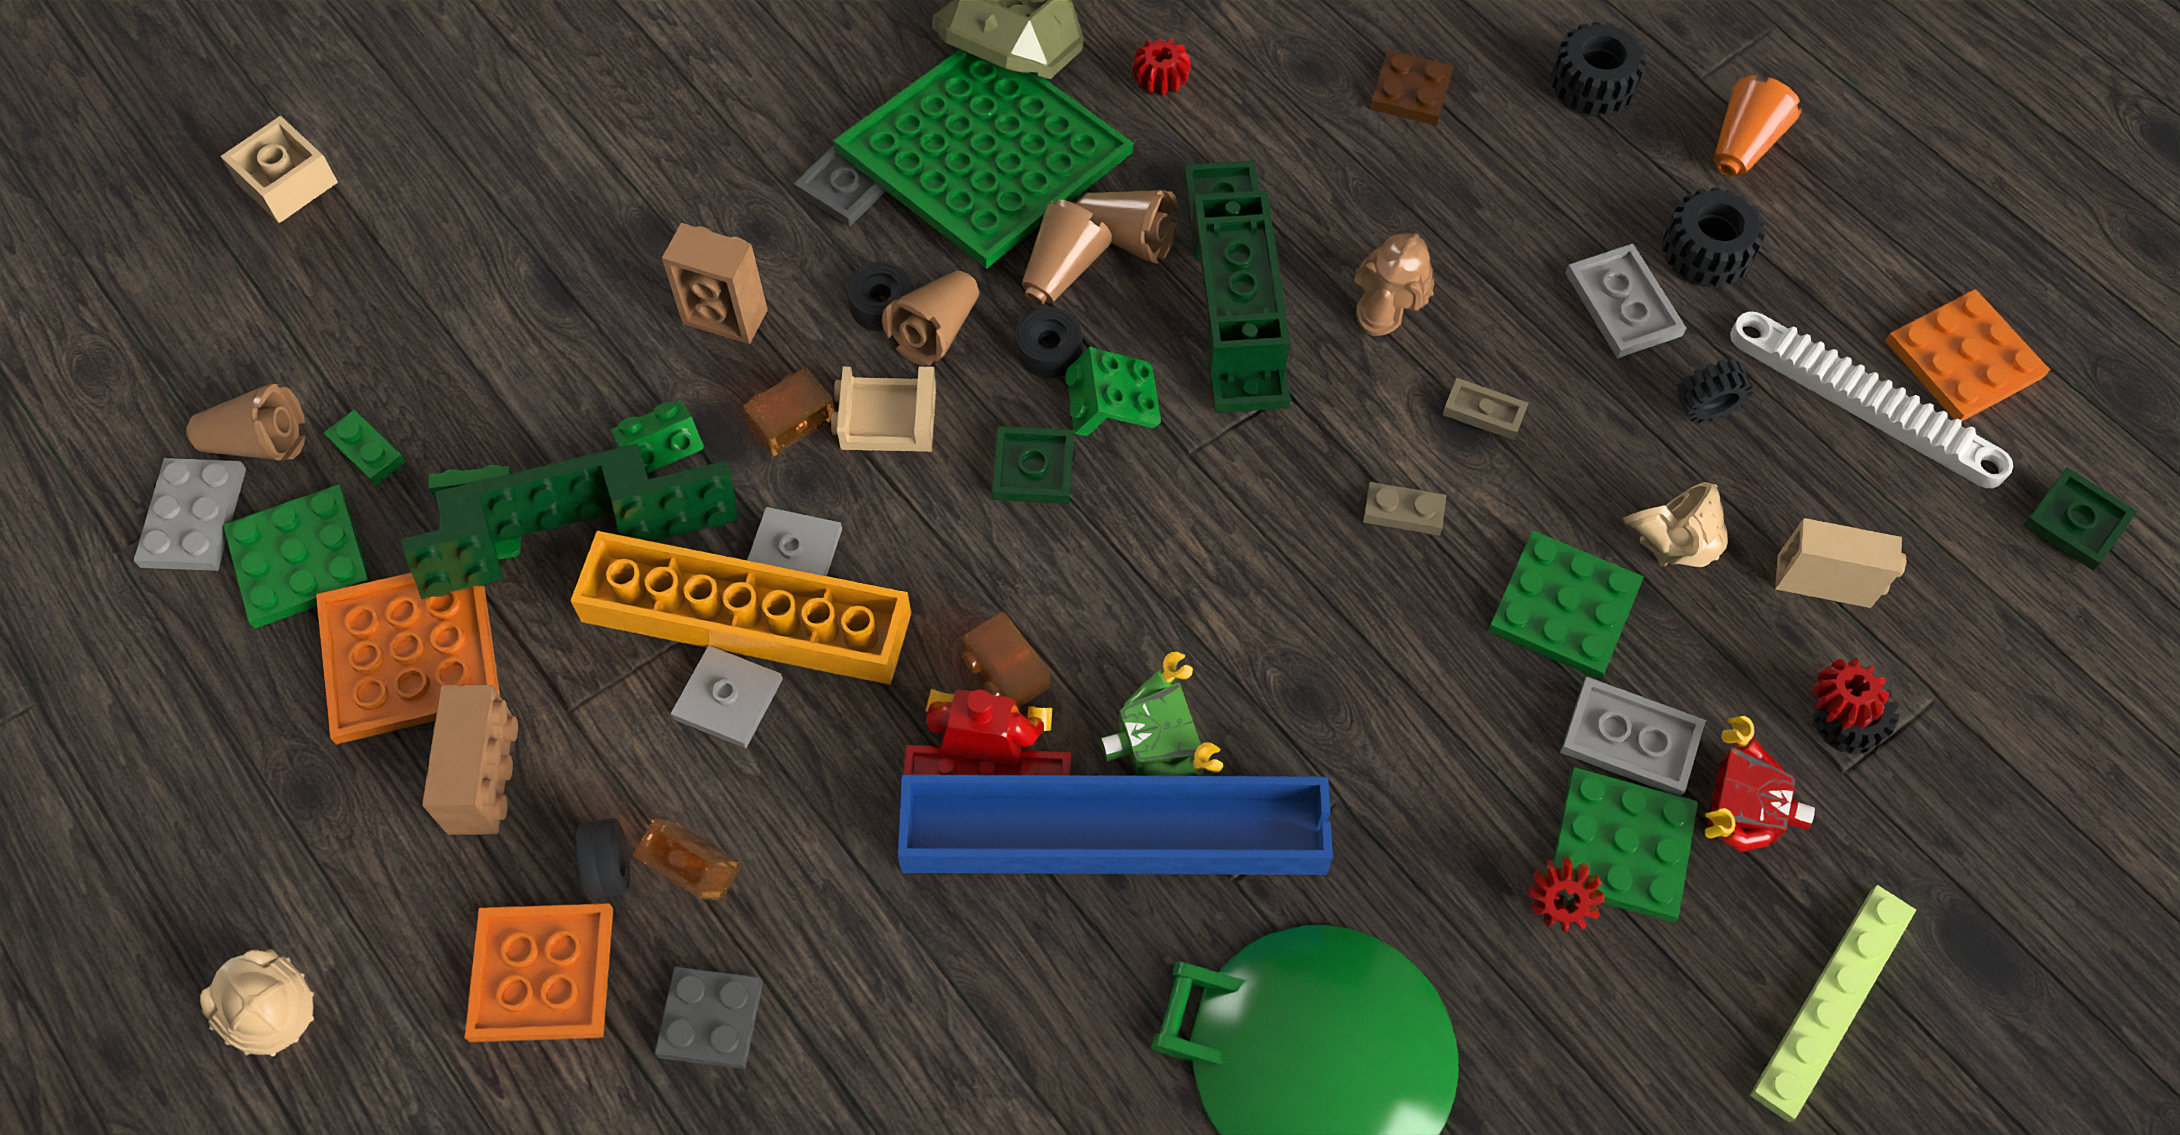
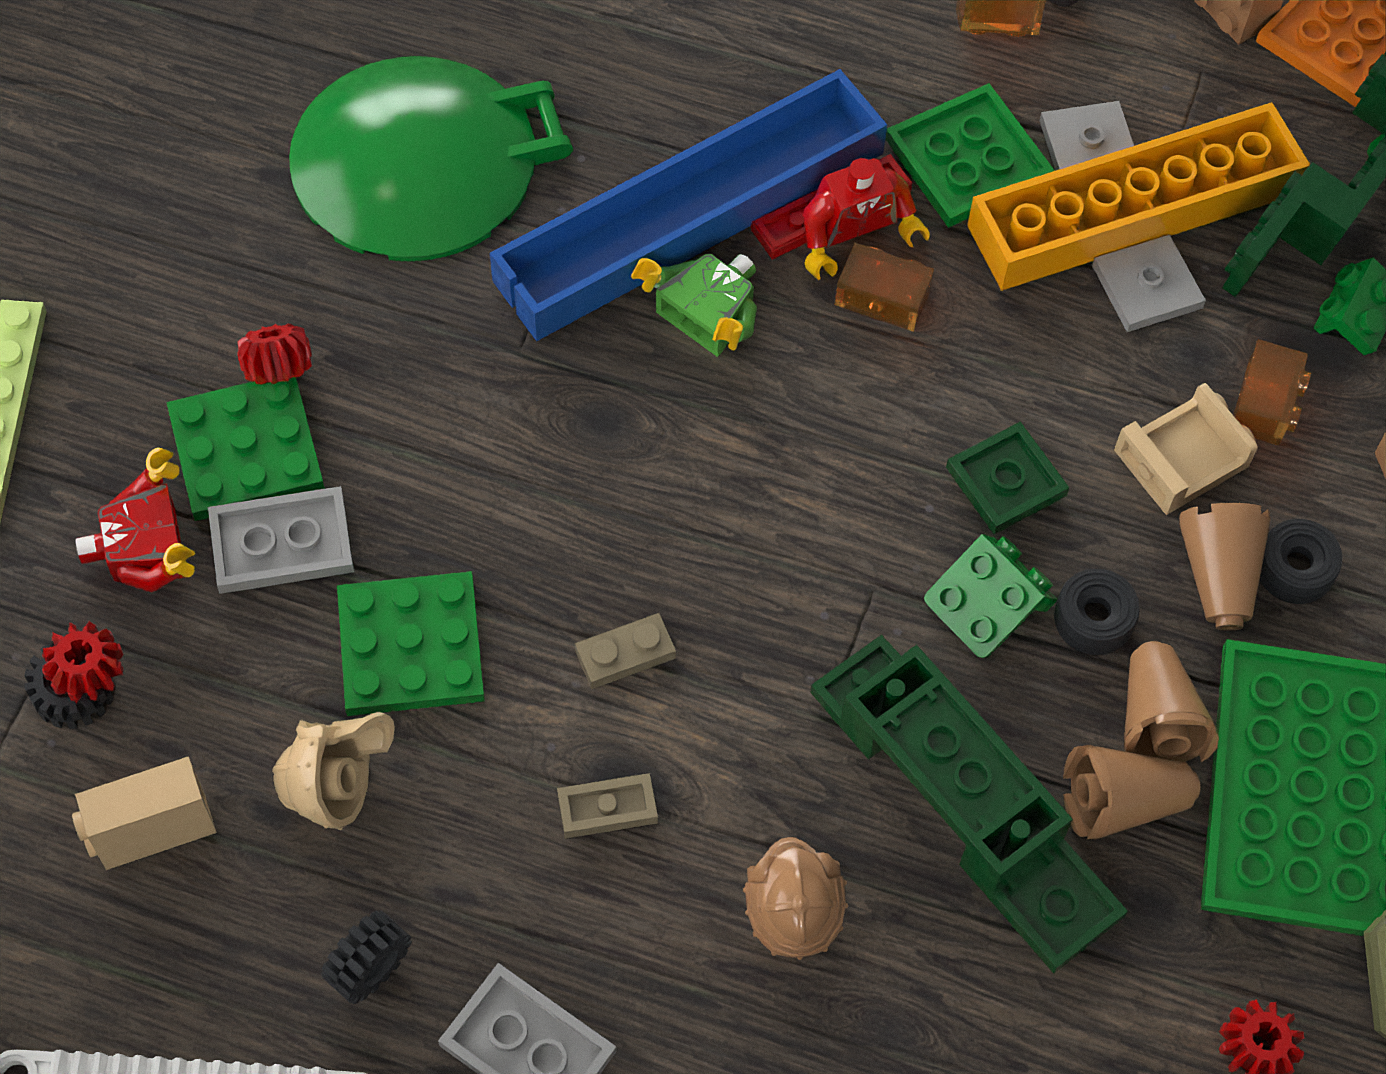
camera: 145 degrees right, 0 degrees up
none -> green plate [885,83,1055,228]

